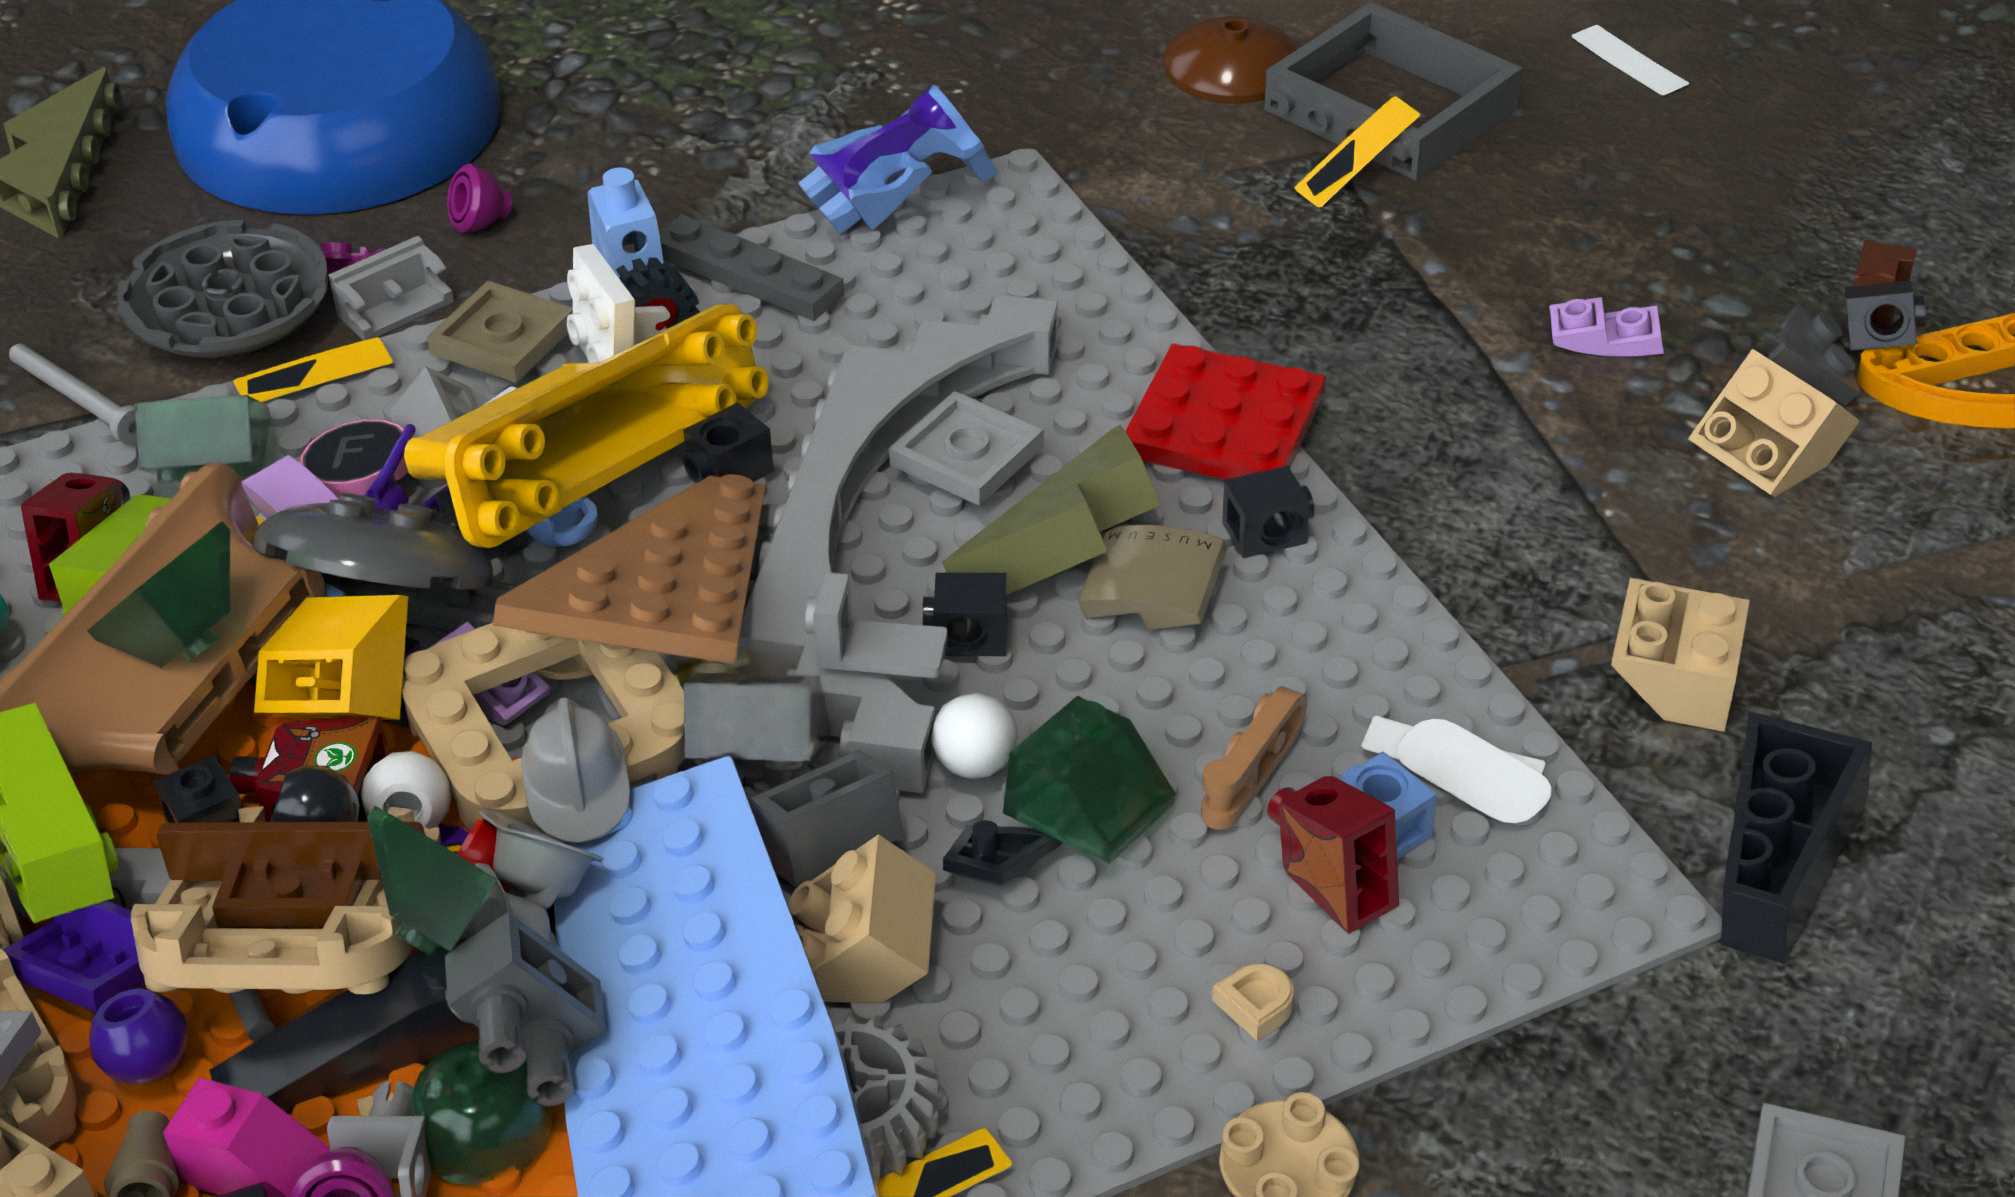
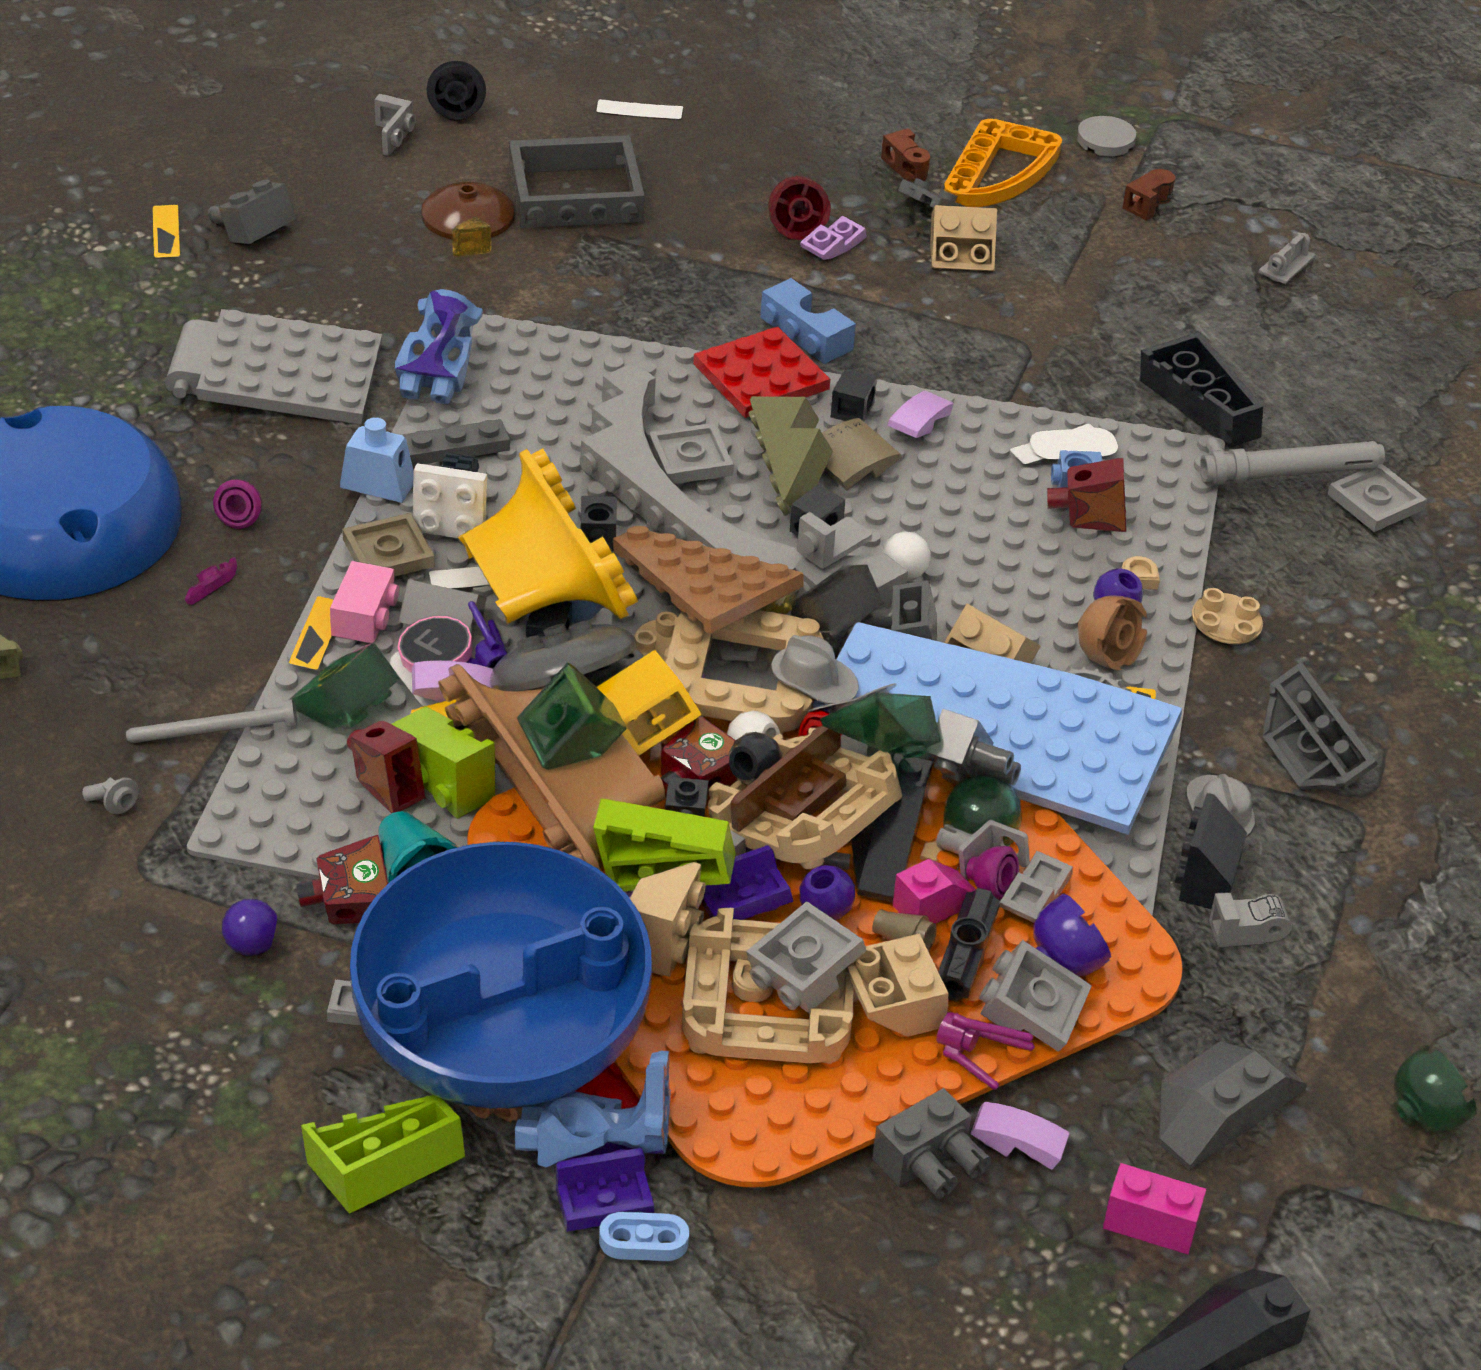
camera: 55 degrees left, 0 degrees up
dark grey brick [117,220,329,358] -> none
light grey hinge [328,236,454,340] -> none
black piece [943,820,1062,886] -> none
clear green slope [1003,696,1176,864] -> none
medium nougat plate [1201,686,1307,830] -> none
yellow sticker [1295,96,1420,208] -> none
tan slope [1611,578,1750,732] -> none
black brick [1845,281,1926,351] -> none
none -> light grey plate [165,309,382,425]
none -> bright pink brick [330,561,399,644]
none -> clear yellow slope [452,216,491,257]
none -> medium blue arch [760,278,856,364]
none -> dark red cylinder [768,176,831,240]
none -> lavender slope [887,391,954,438]
none -> medium nougat cylinder [1078,595,1147,671]
none -> dark purple piece [1093,568,1144,603]
none -> light grey cylinder [1200,437,1385,485]

